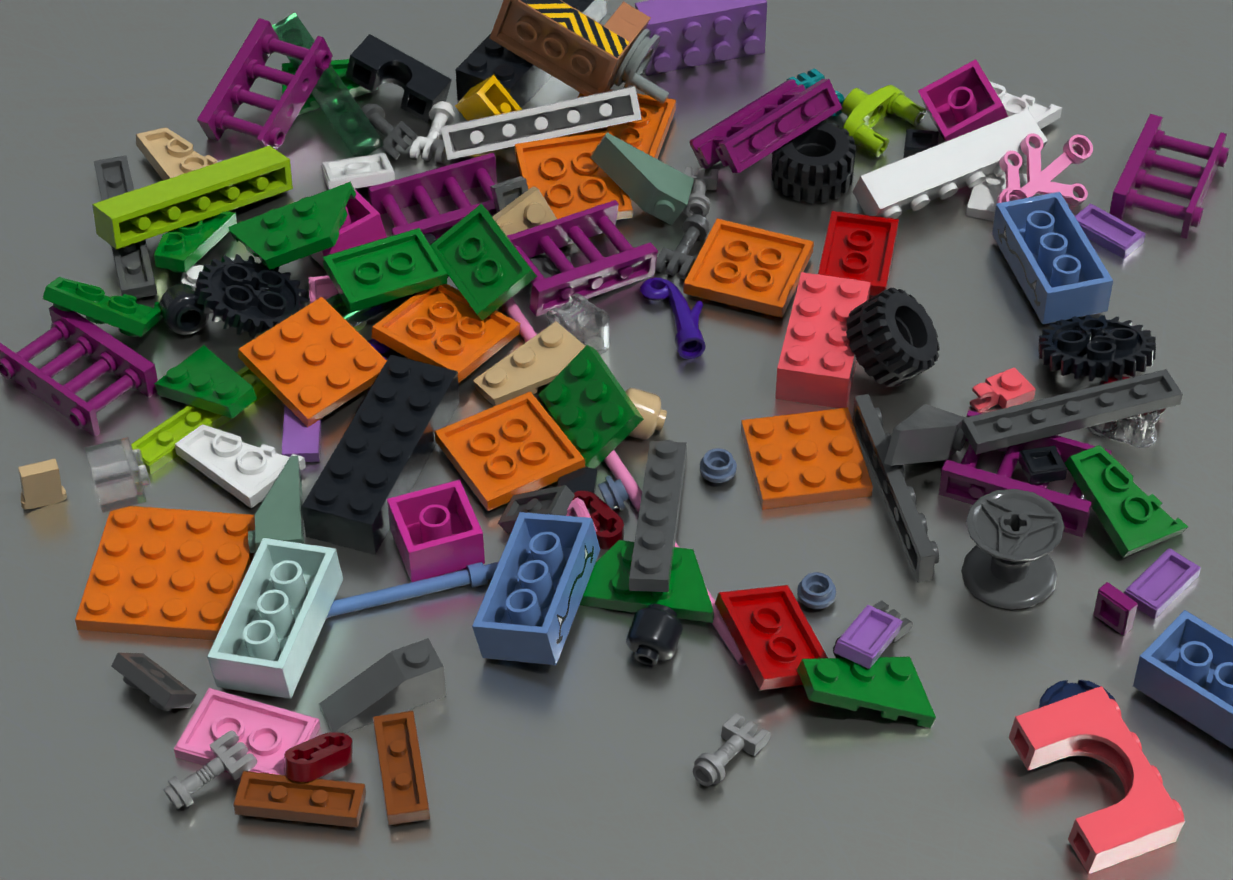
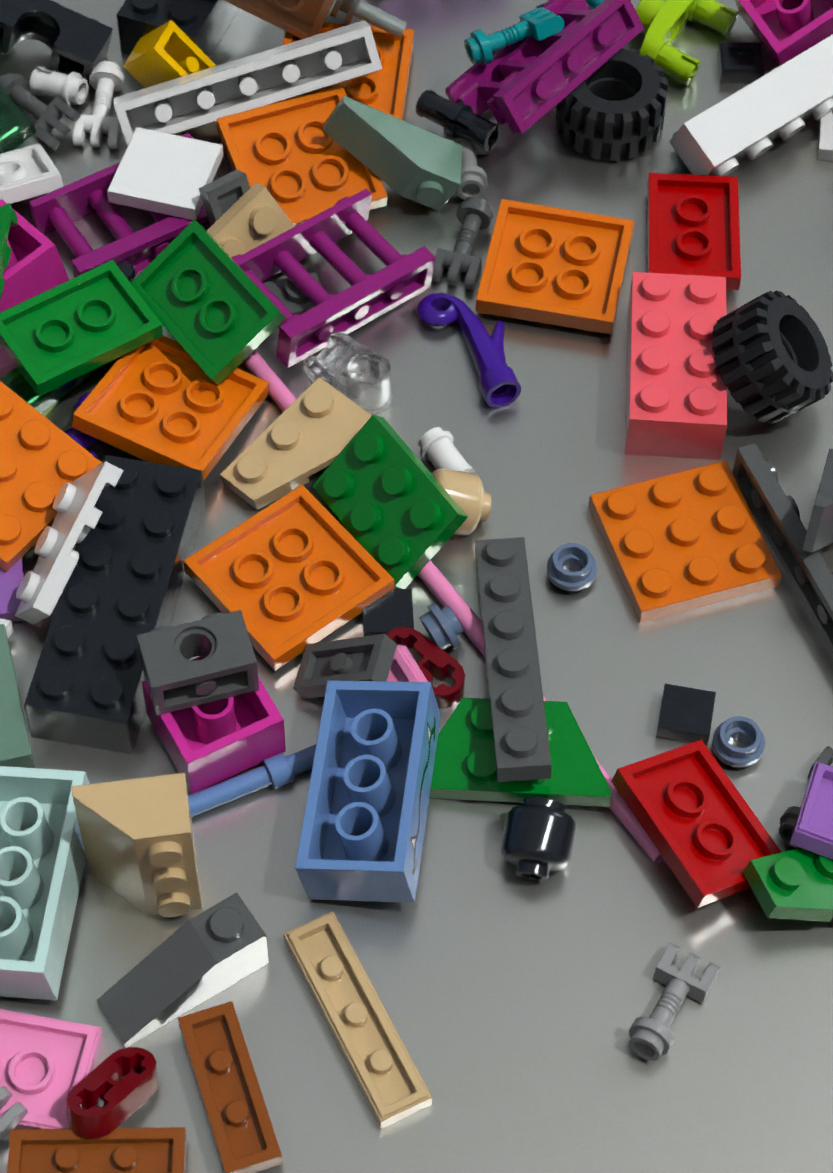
camera: 10 degrees left, 10 degrees up
none -> white wing [15,461,123,624]
none -> white pin [30,66,89,107]
none -> tan slope [72,773,202,917]
none -> white tile [107,127,223,220]
none -> dark grey brick [137,610,259,716]
none -> tan tile [283,911,432,1129]
none -> black pin [415,90,502,151]
none -> white pin [418,427,475,473]
none -> teal hinge [464,7,564,65]
none -> black tile [656,684,716,745]

